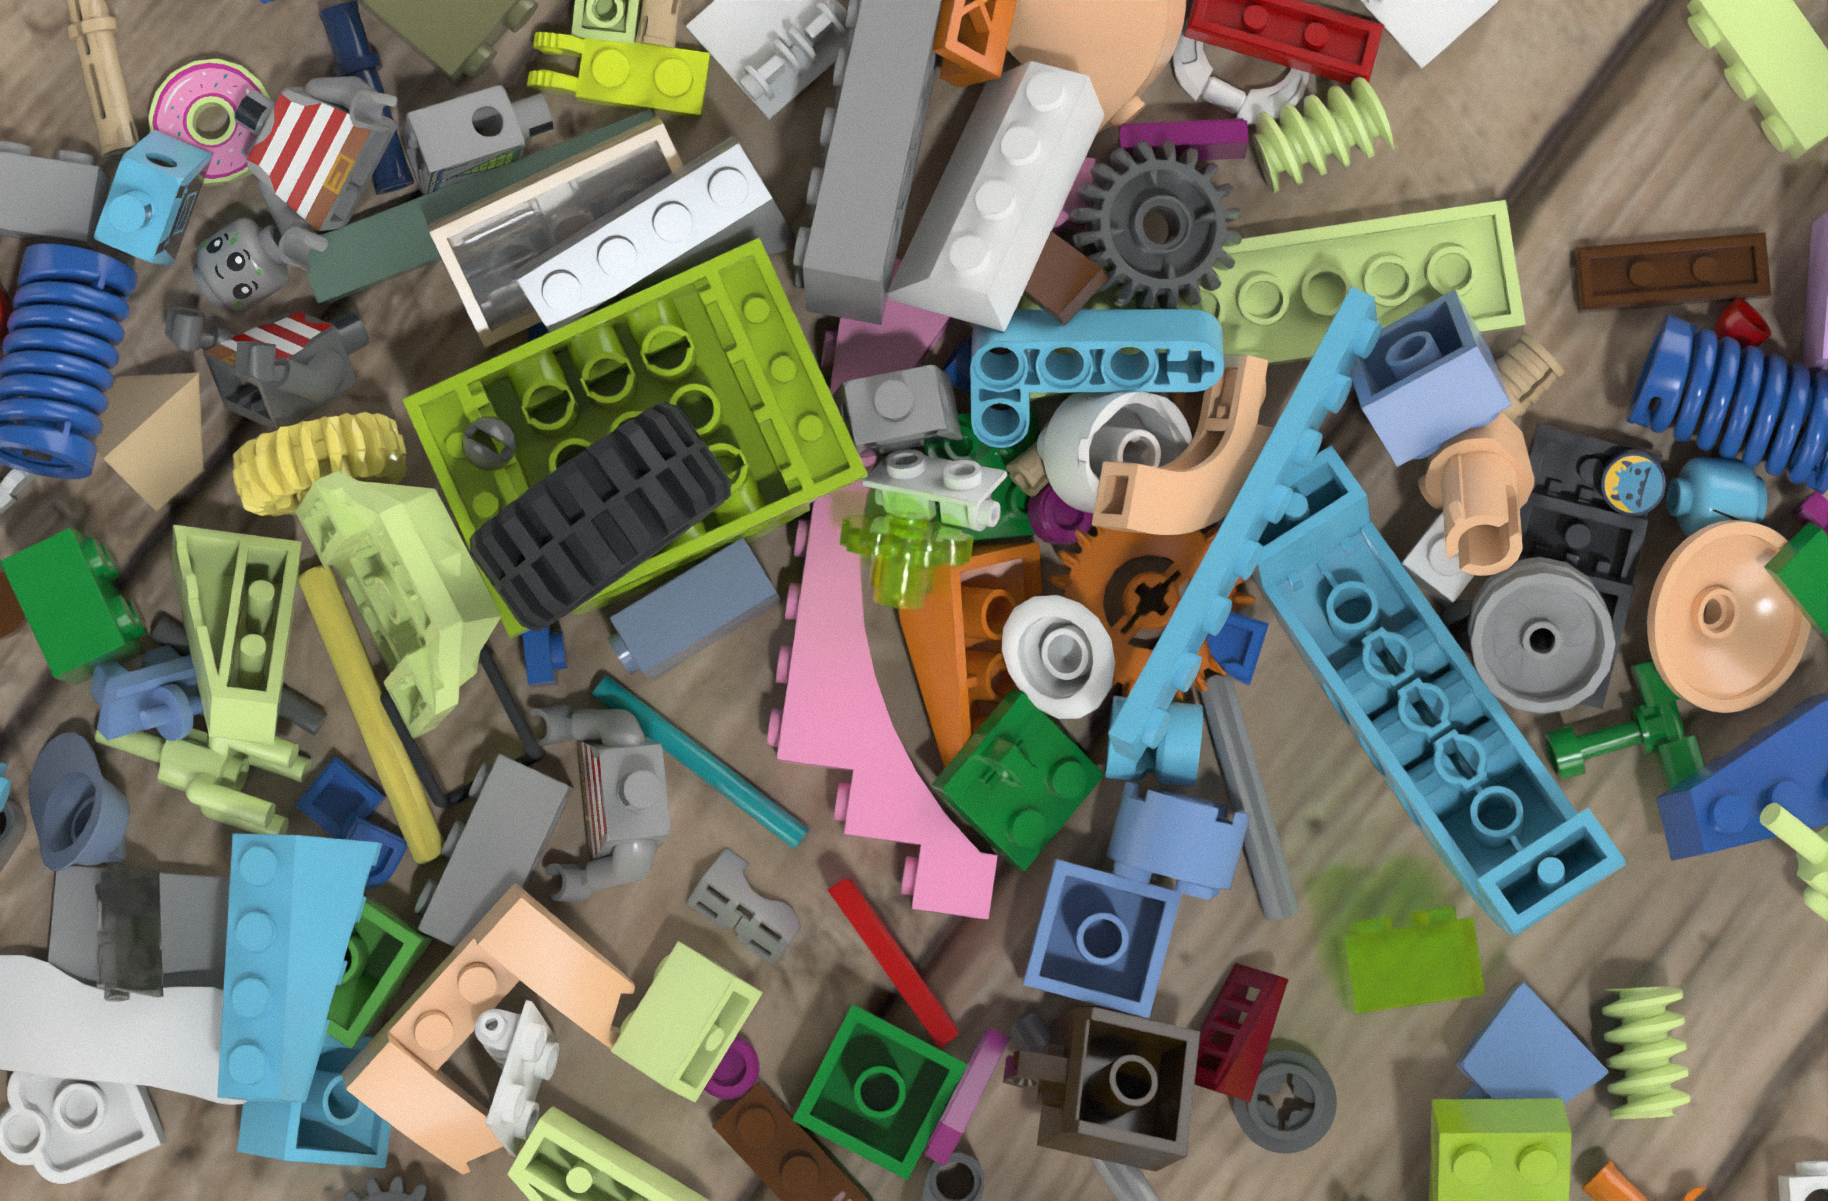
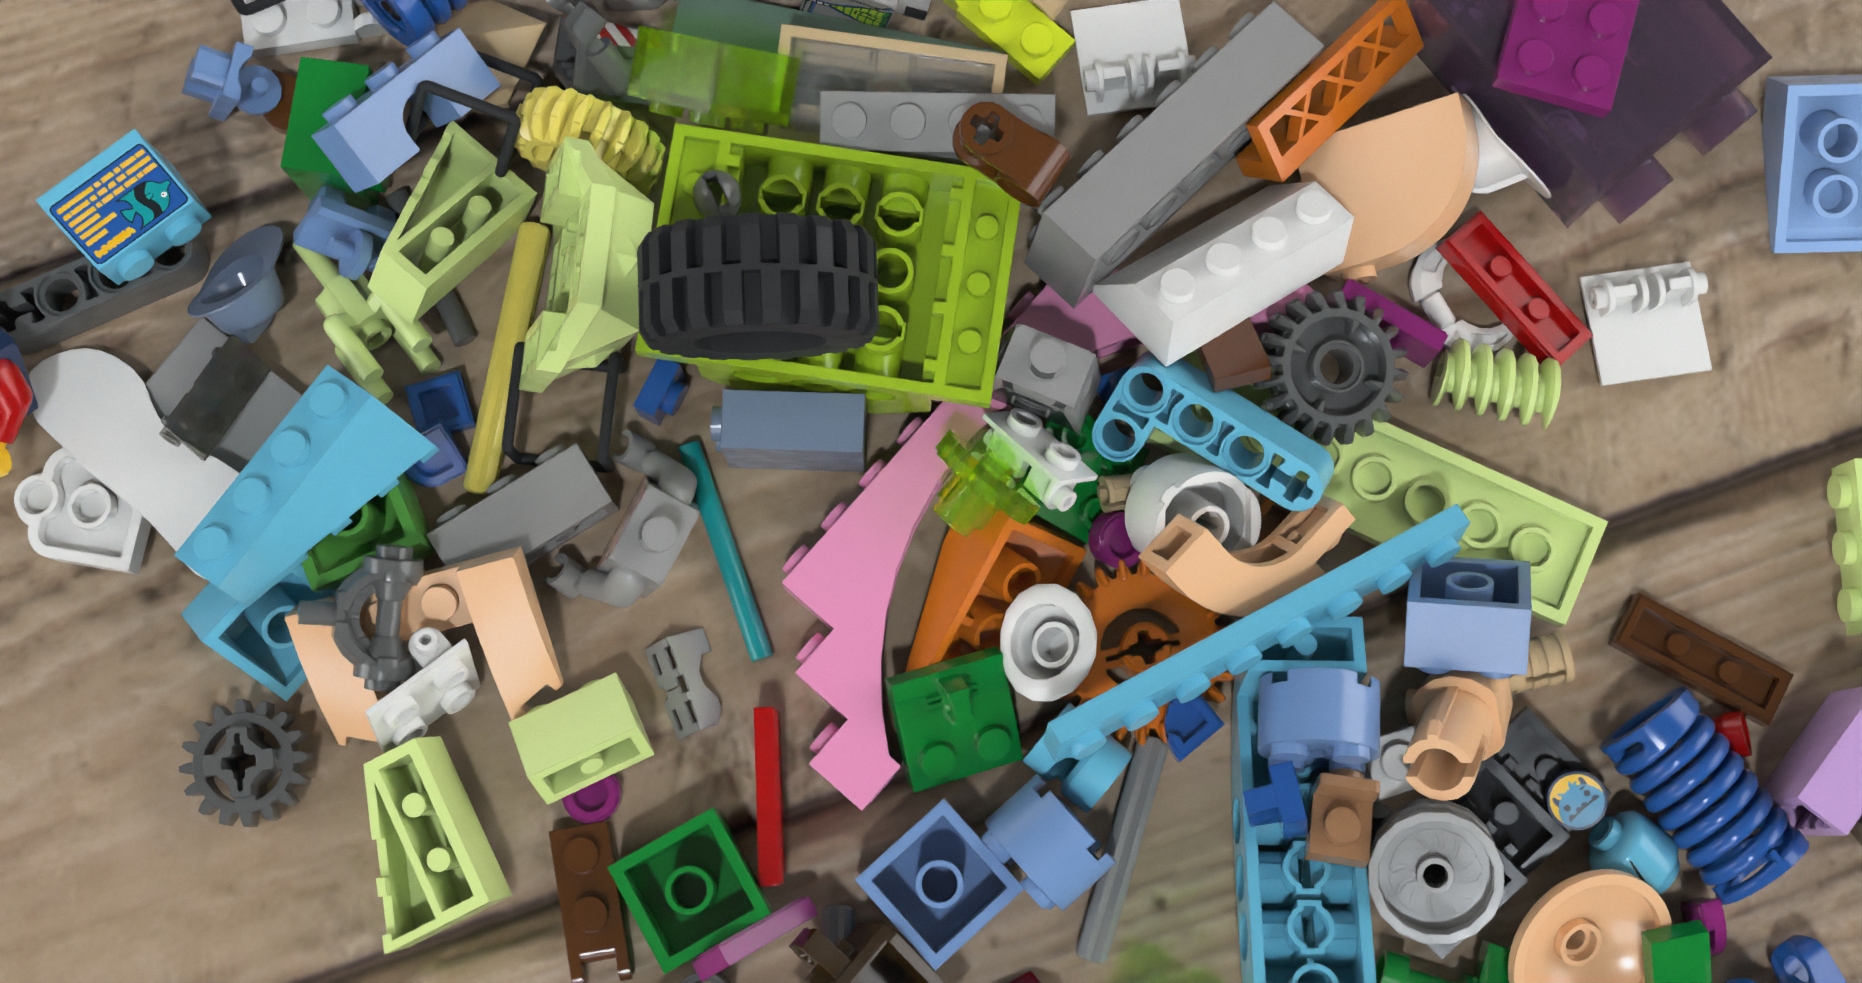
camera: 25 degrees right, 5 degrees down
none -> dark grey piece [298,544,424,691]
none -> medium blue arch [311,28,501,193]
none -> black piece [405,50,543,178]
none -> clear neon green piece [627,26,800,134]
none -> reddish brown piece [952,102,1071,208]
none -> blue tile [1243,761,1308,839]
none -> medium blue brick [1258,667,1380,775]
none -> medium nougat bracket [1304,768,1380,868]

